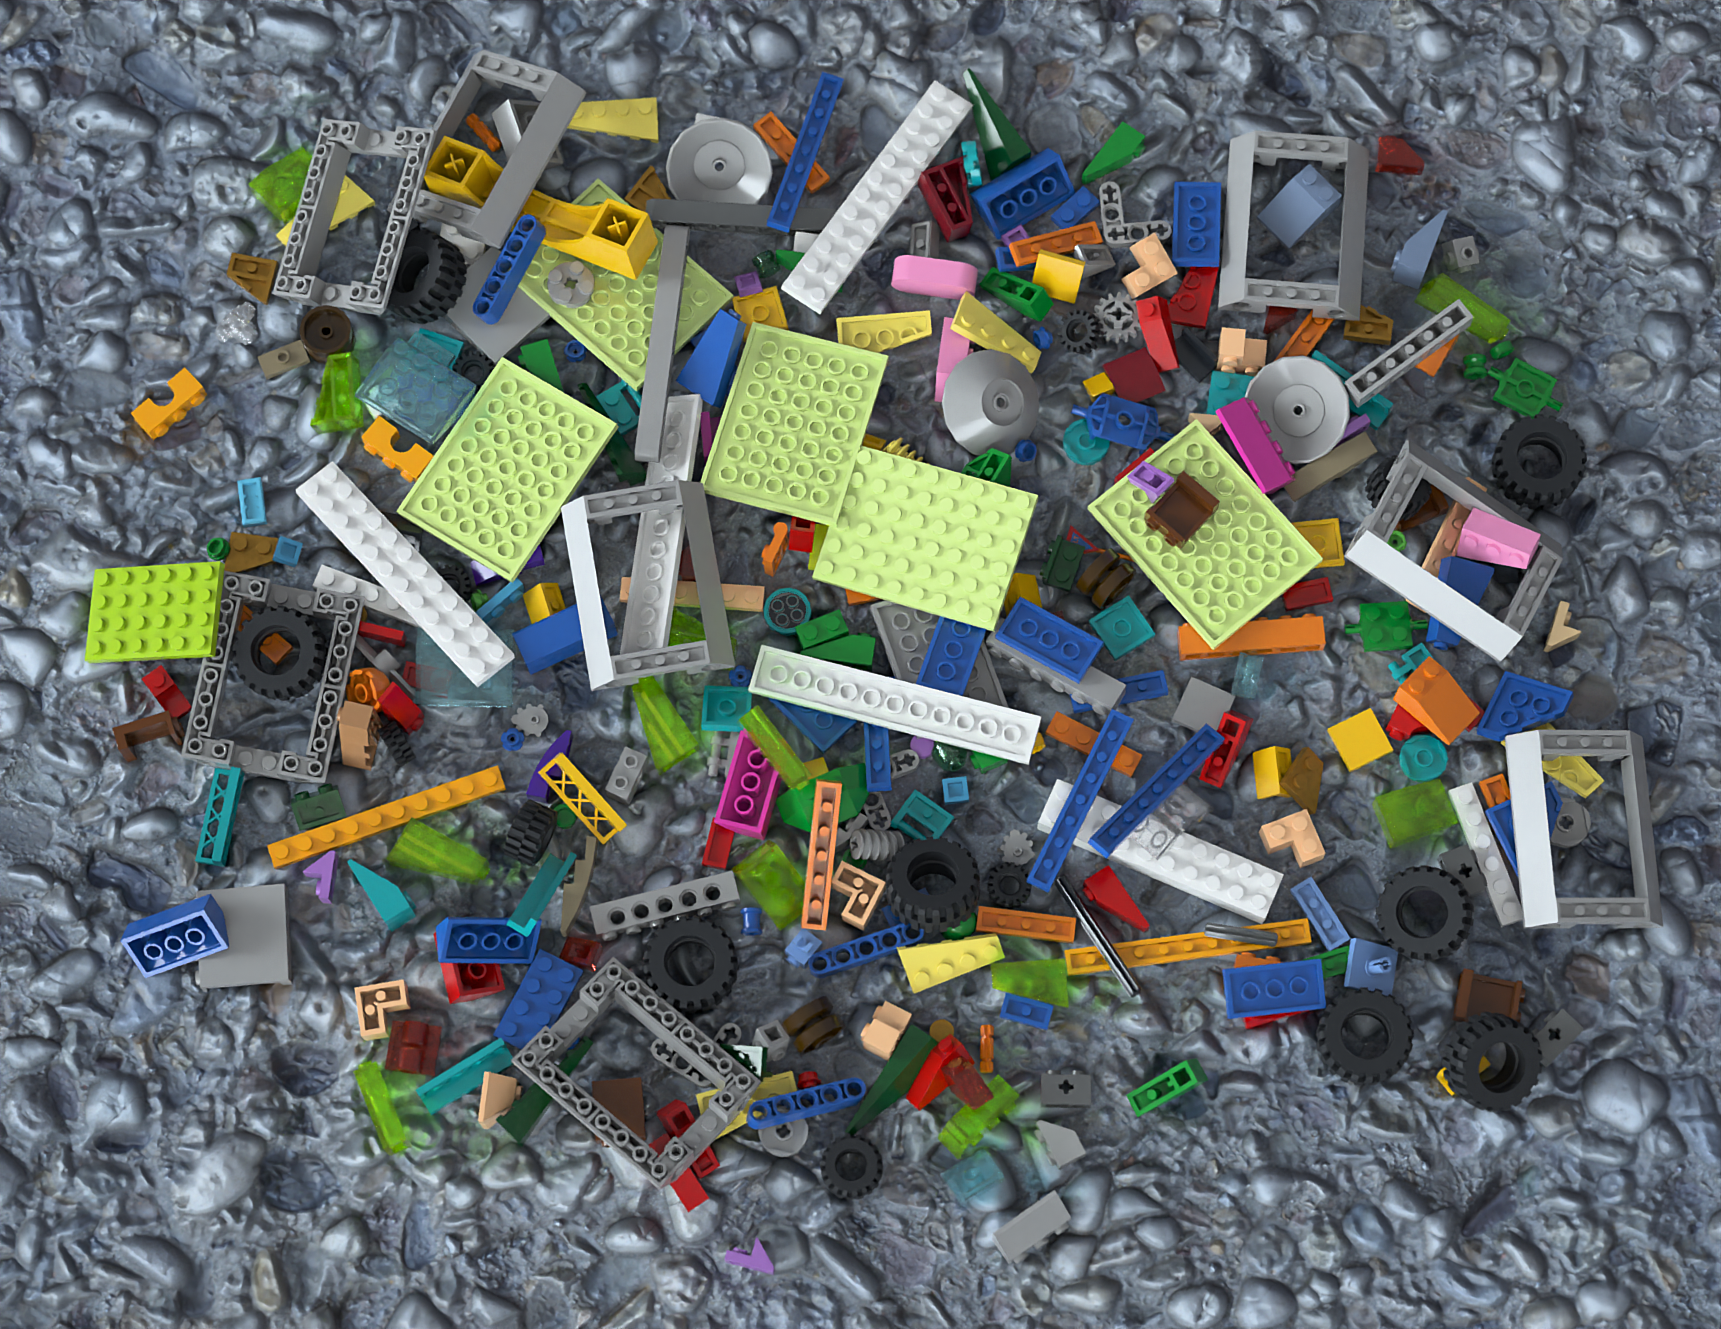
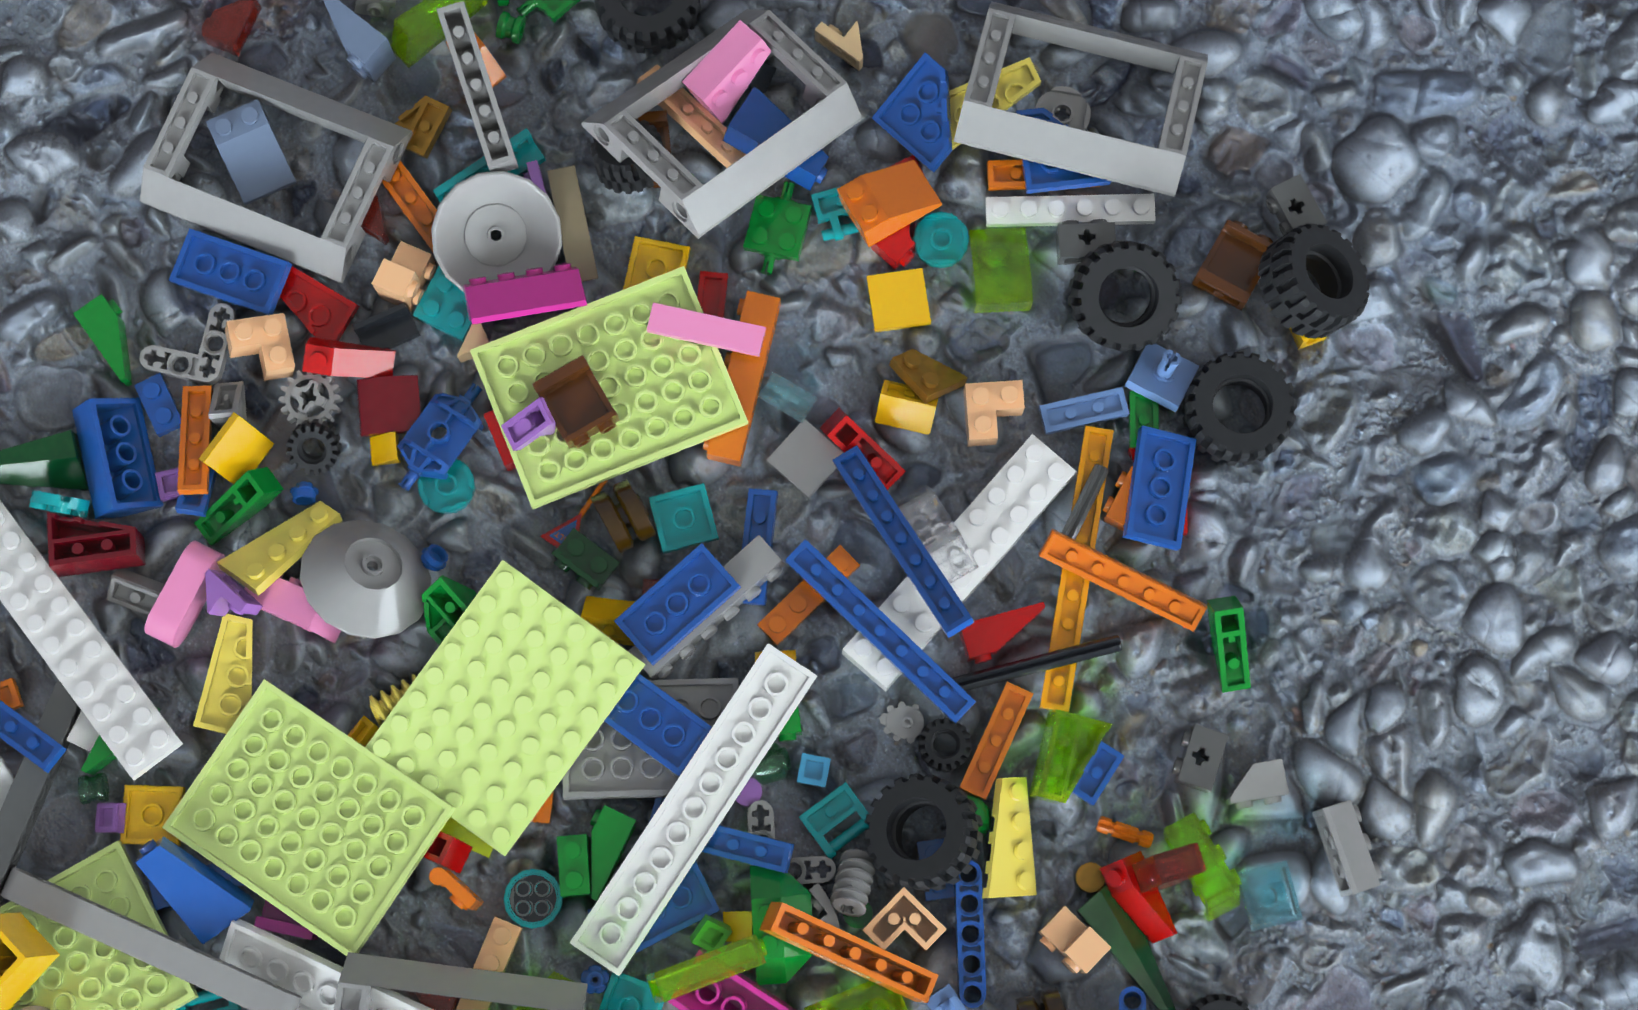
camera: 75 degrees left, 5 degrees up
none -> medium lavender slope [205,569,263,616]
none -> bright pink tile [647,303,766,357]
none -> bright green plate [690,914,732,955]
none -> orange tile [1039,529,1208,632]

